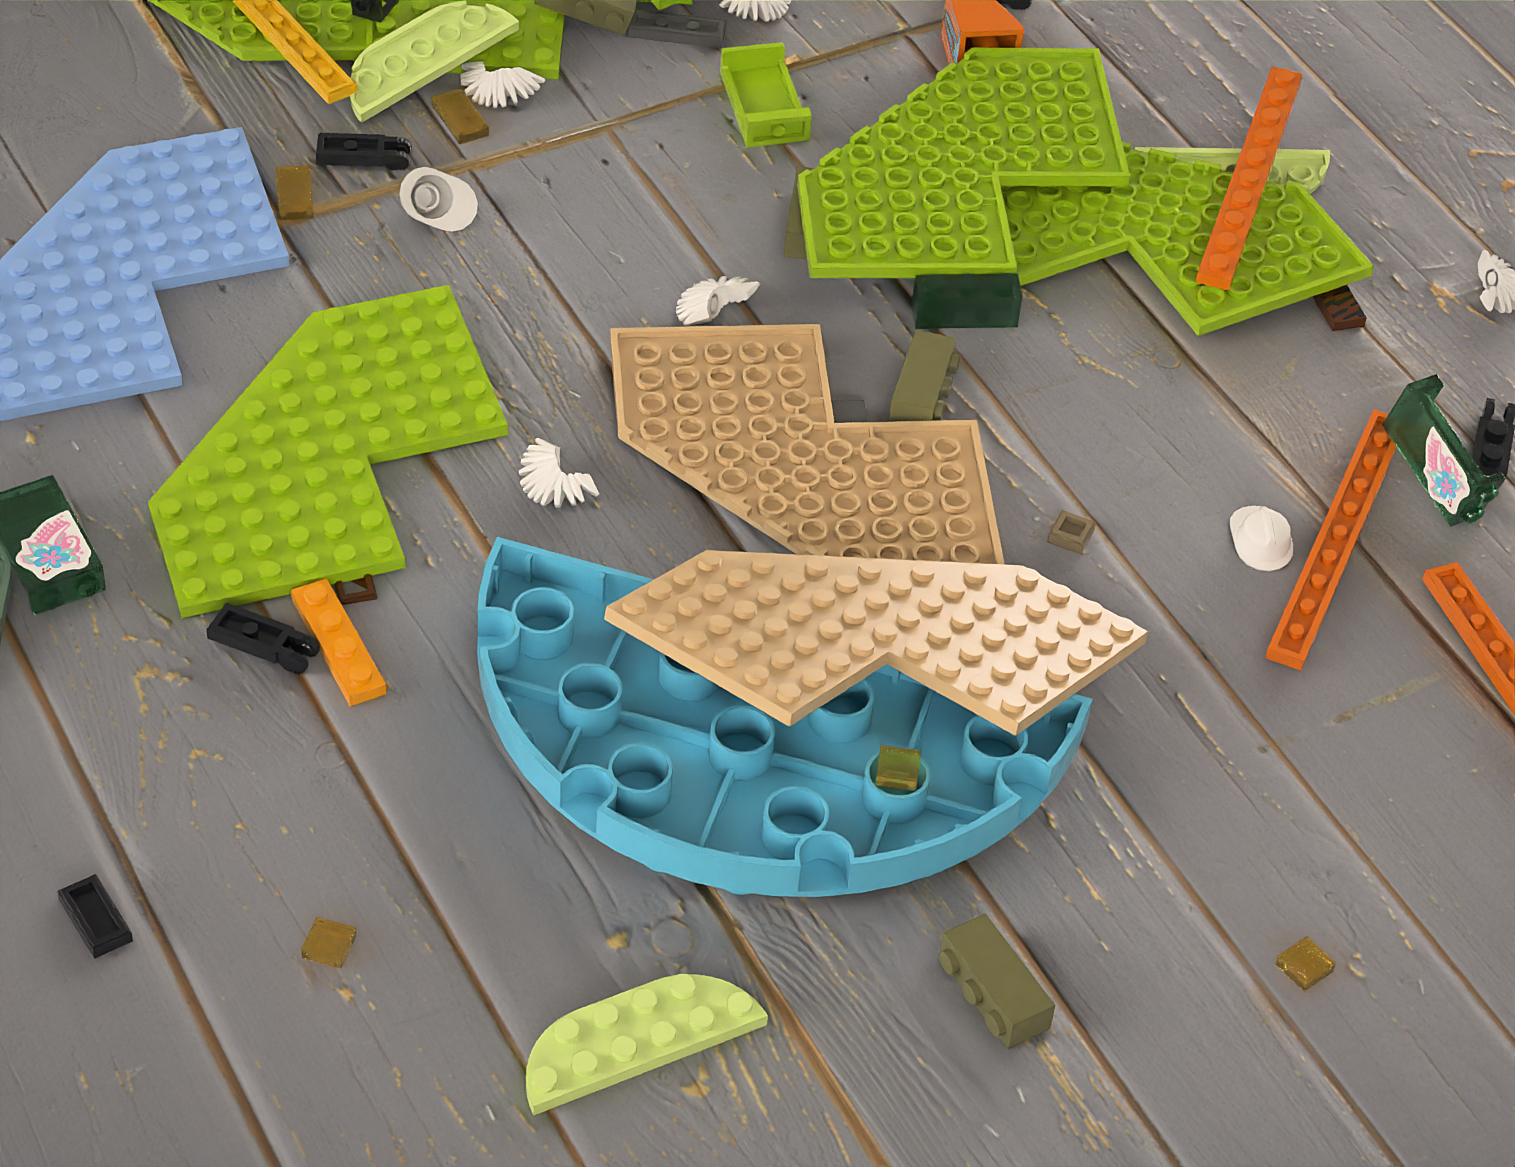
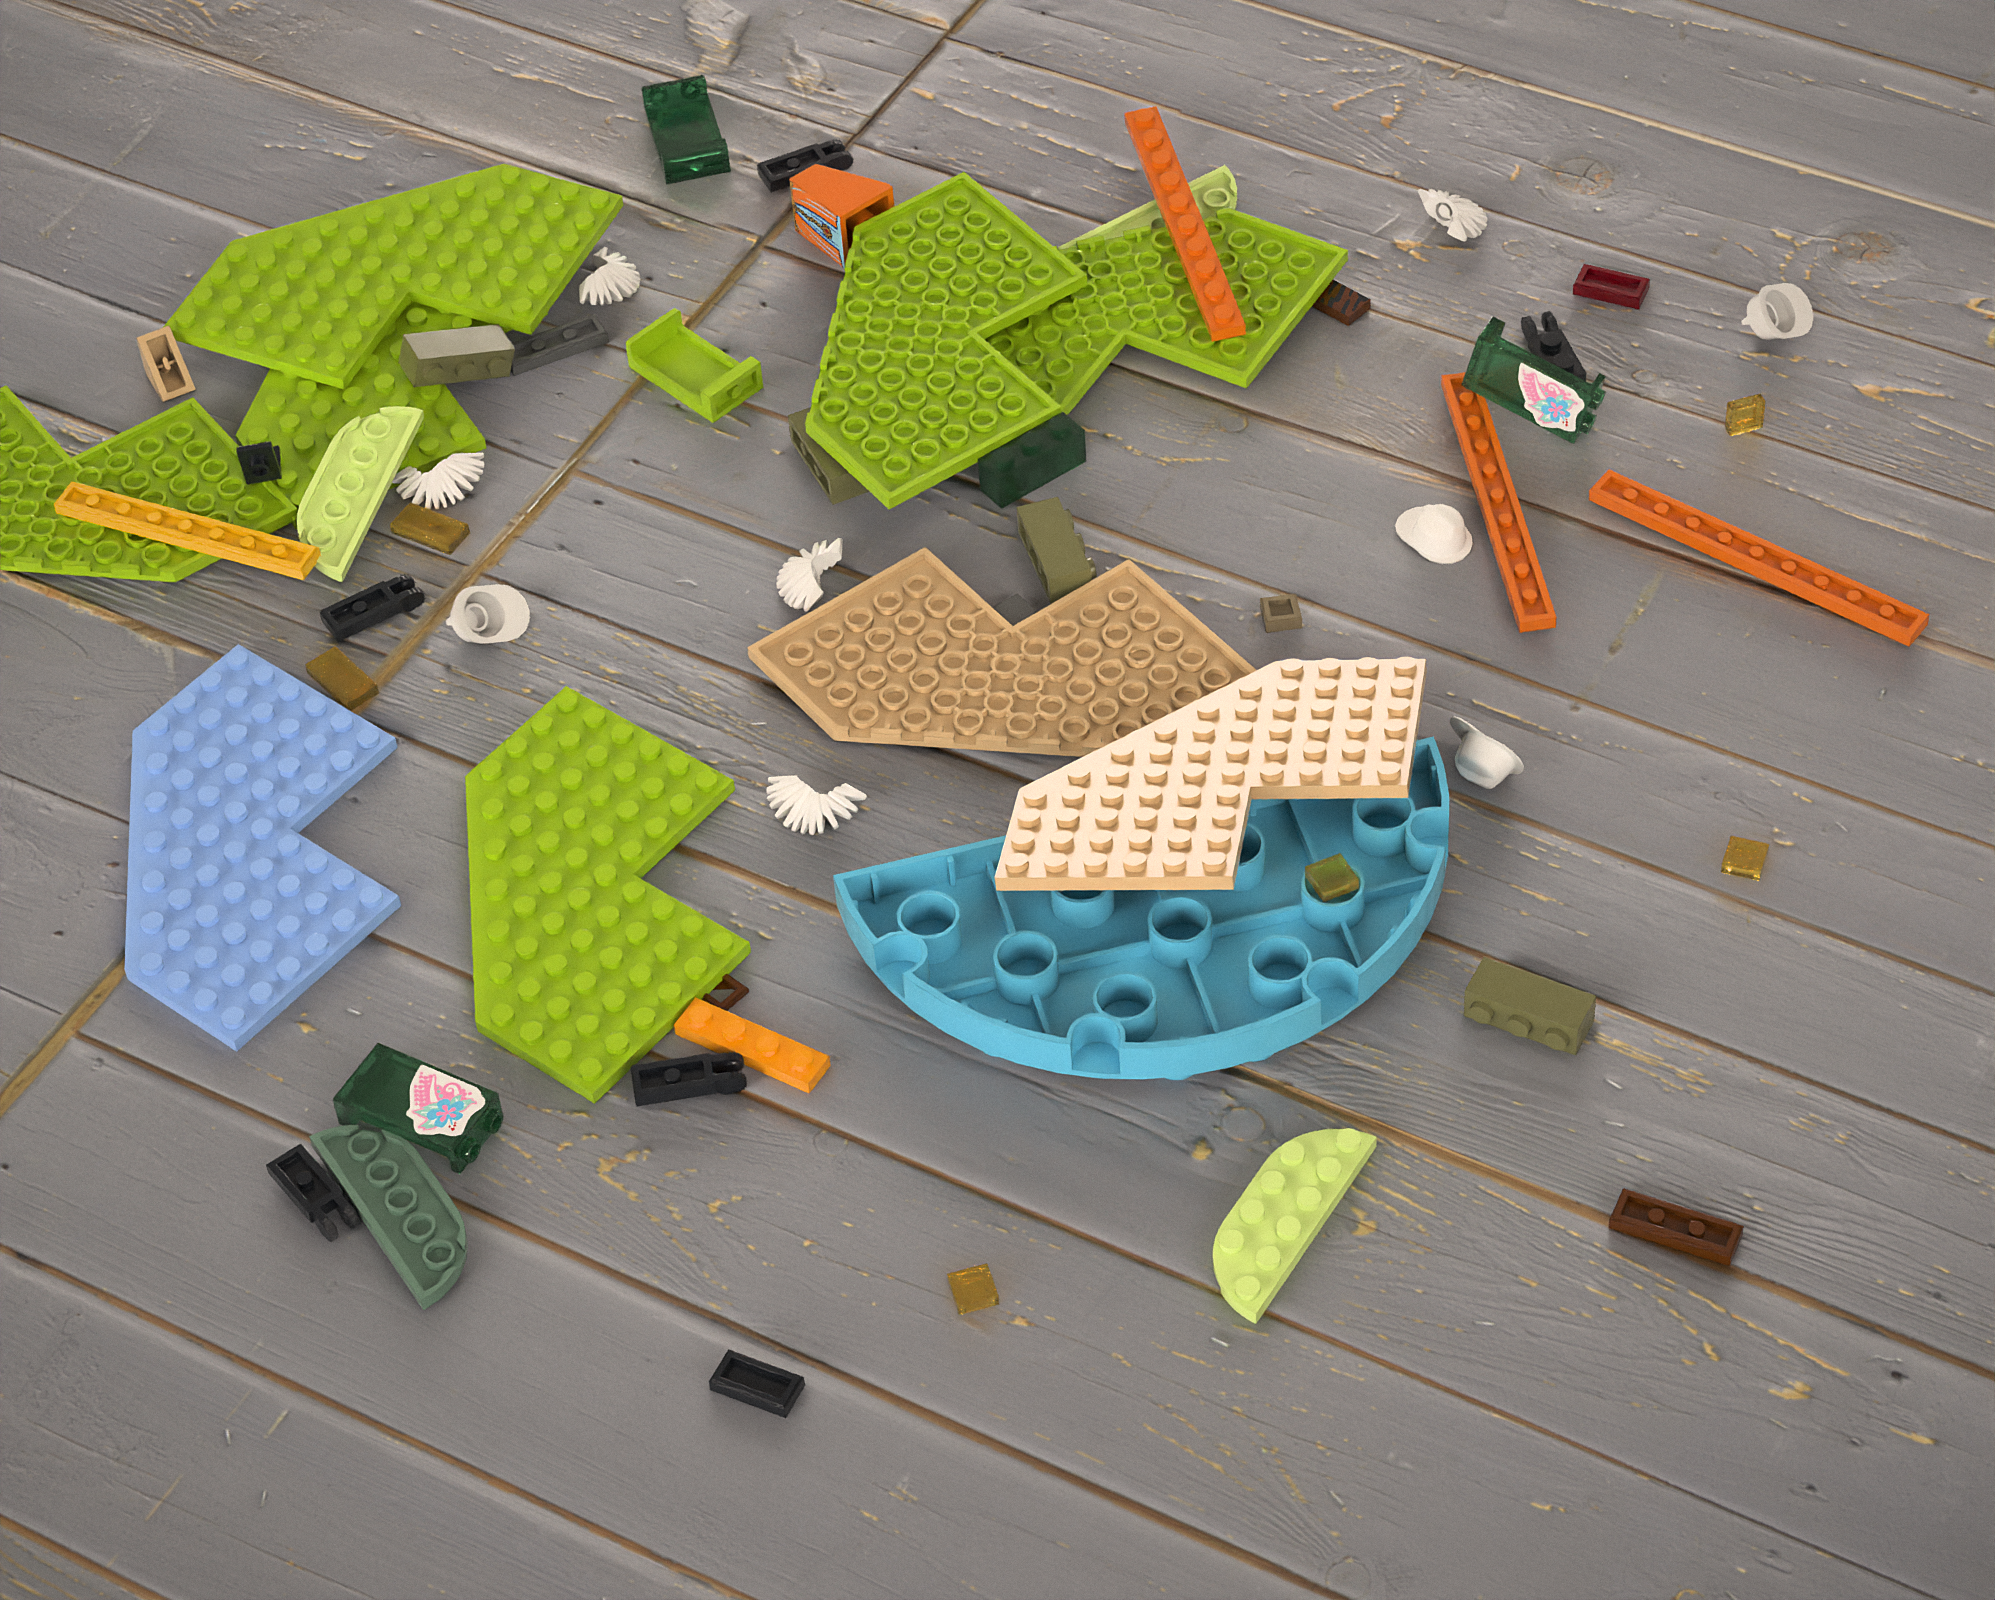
camera: 25 degrees left, 0 degrees up
none -> white piece [1450,716,1524,789]

